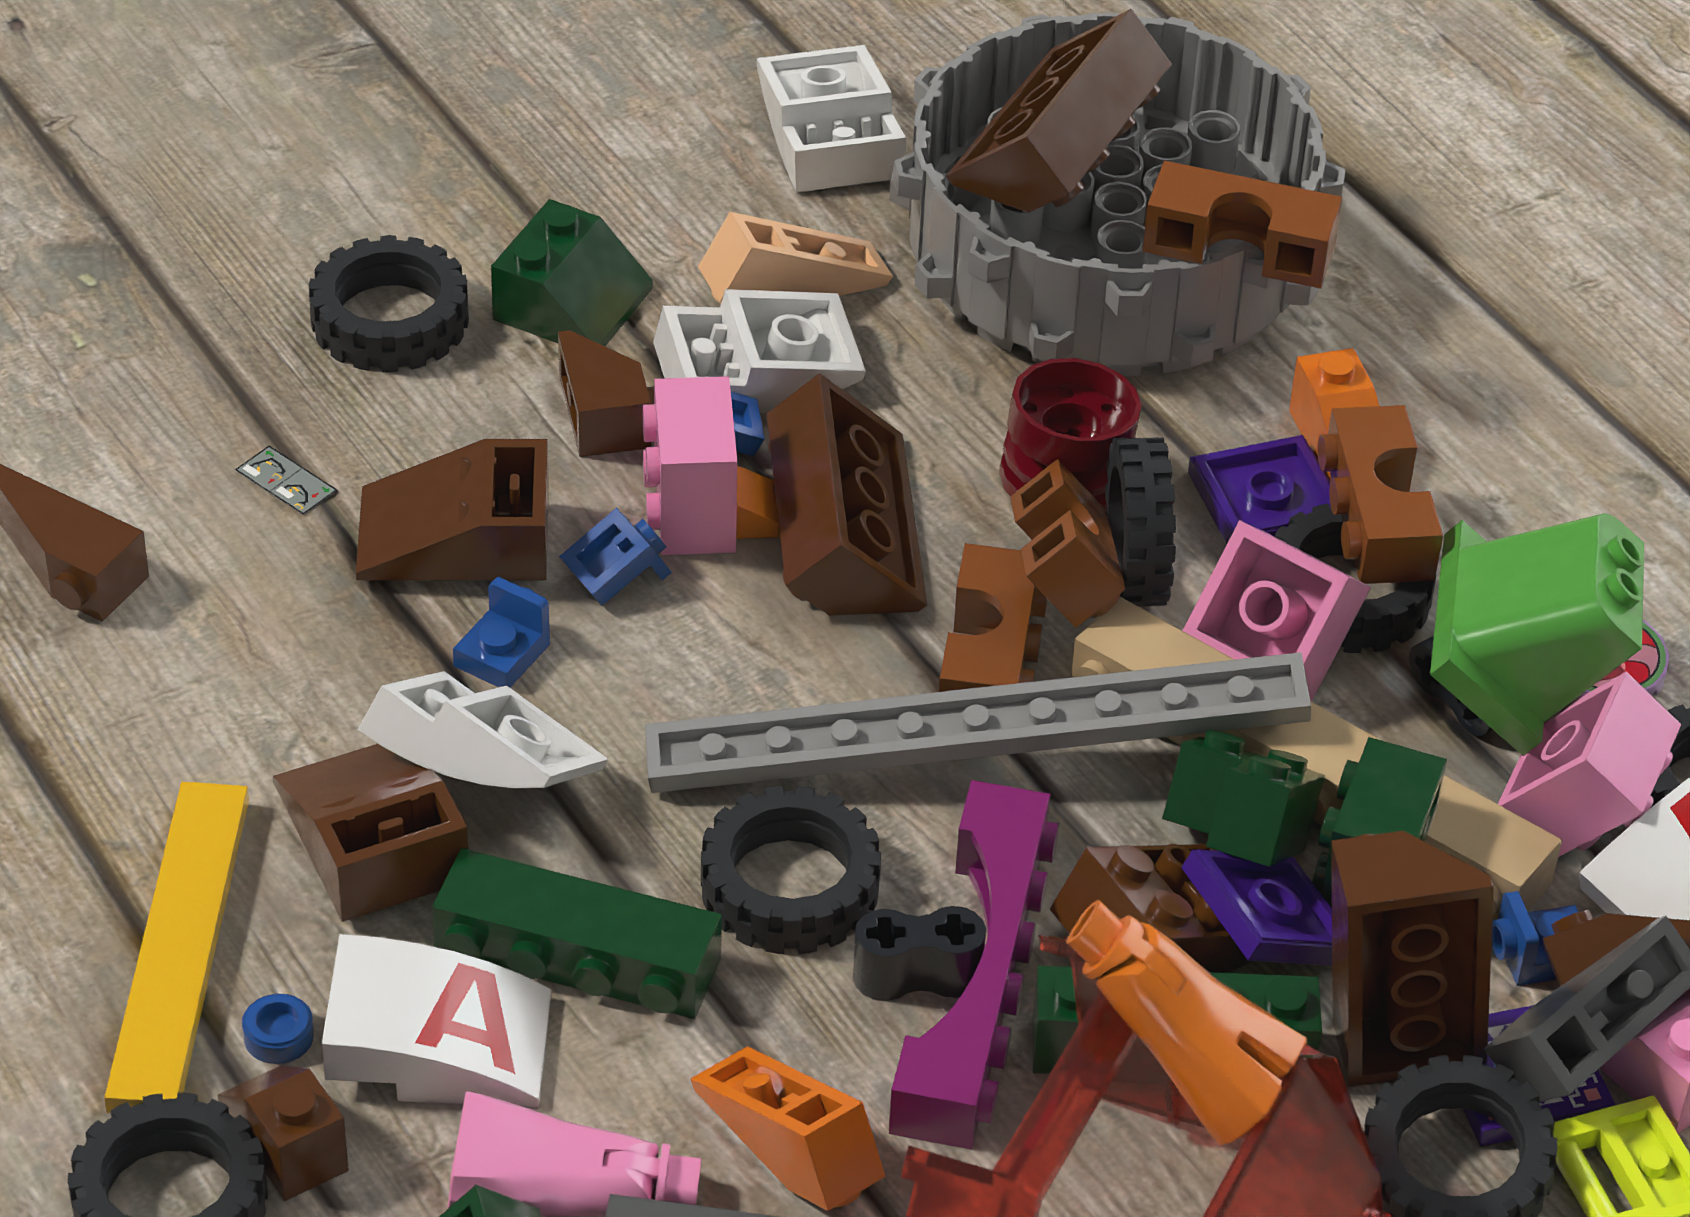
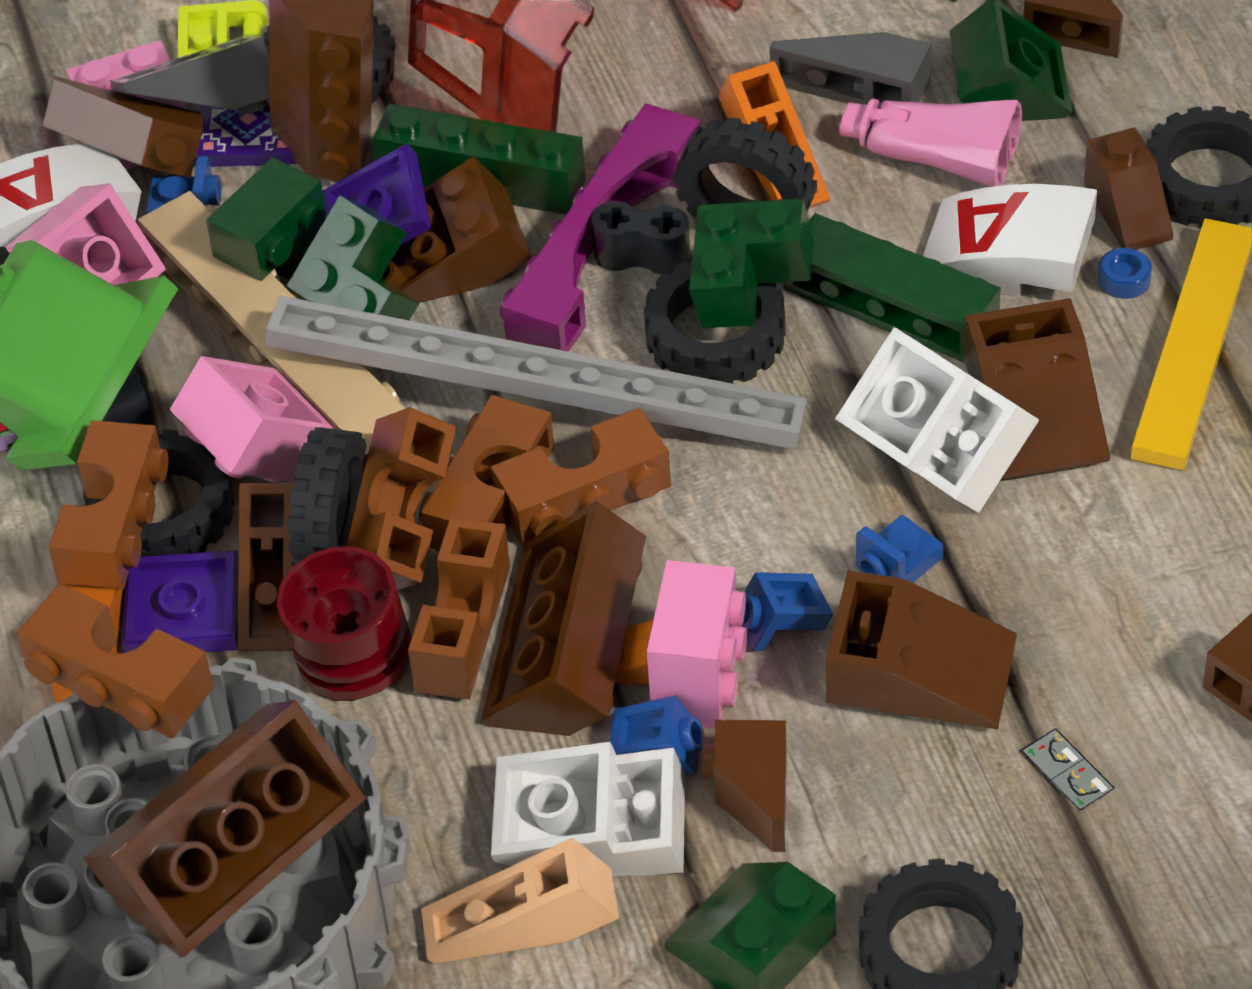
camera: 160 degrees left, 5 degrees up
none -> reddish brown slope [238,482,296,652]
none -> dark orange arch [408,517,510,700]
none -> dark orange arch [491,407,671,547]
none -> black tyre [673,118,817,219]
none -> dark green brick [689,199,814,329]

